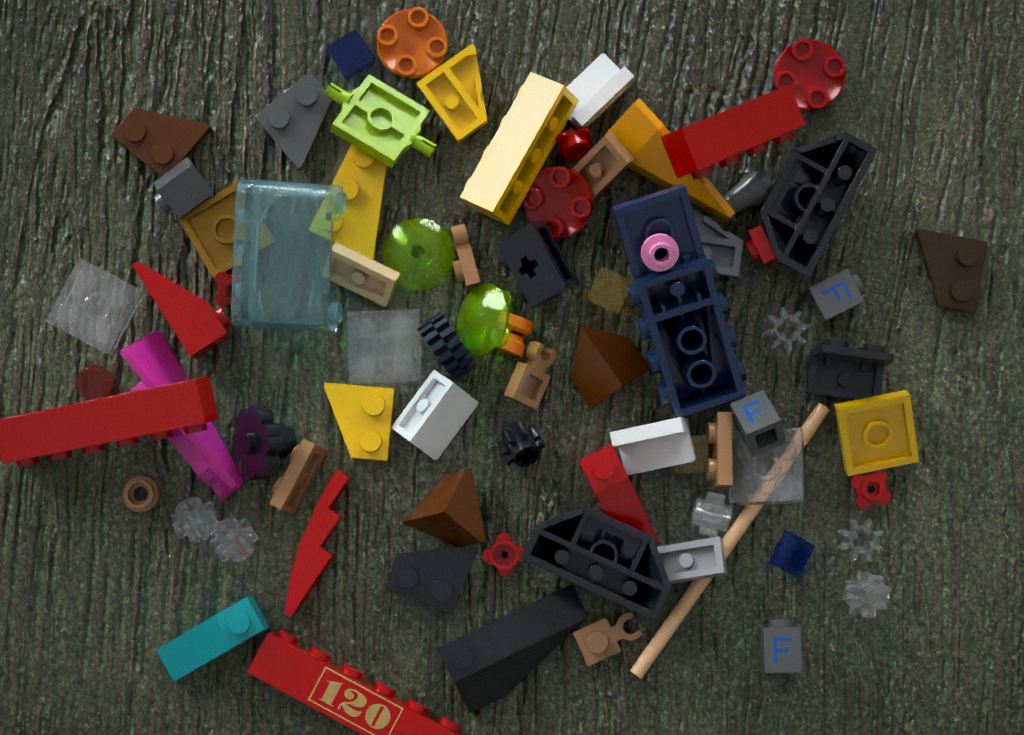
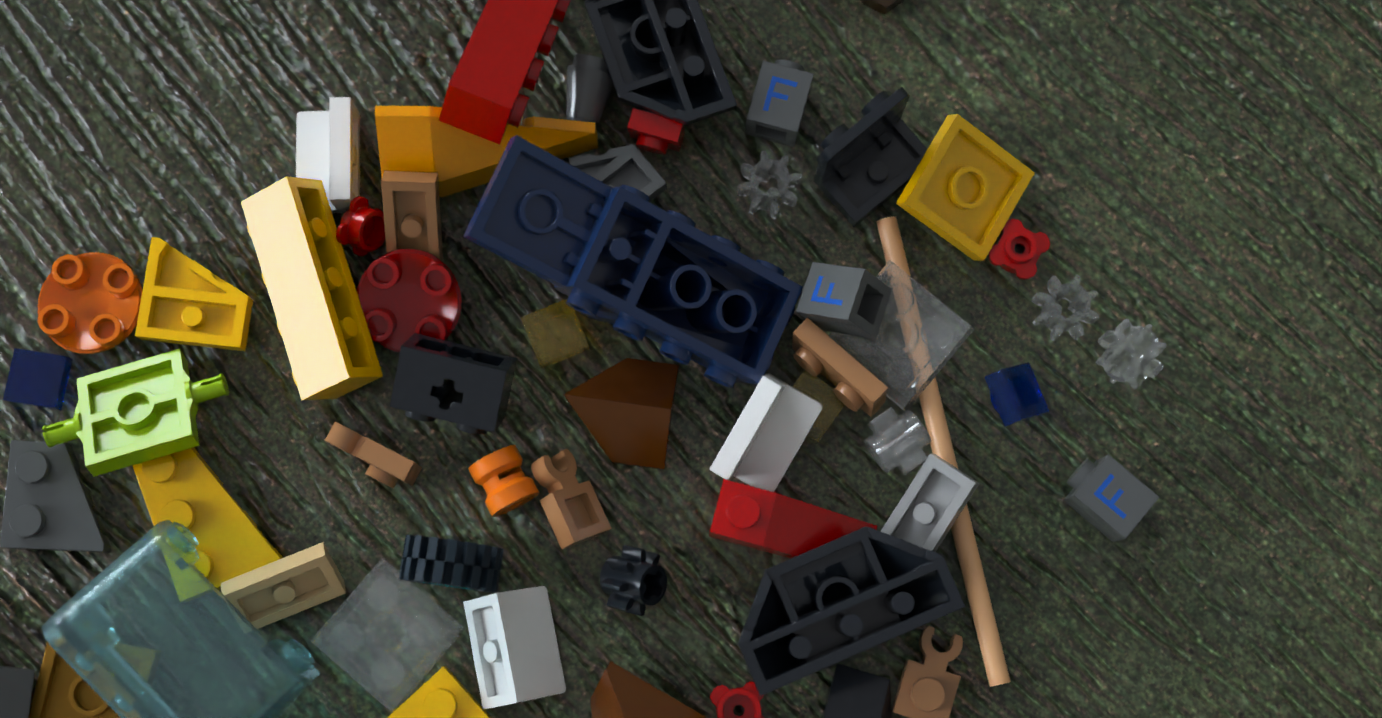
camera: 55 degrees left, 5 degrees down
clear neon green dish [382,218,454,290] -> none
clear neon green dish [456,283,511,356] -> none
bright pink plate [641,233,679,272] -> none

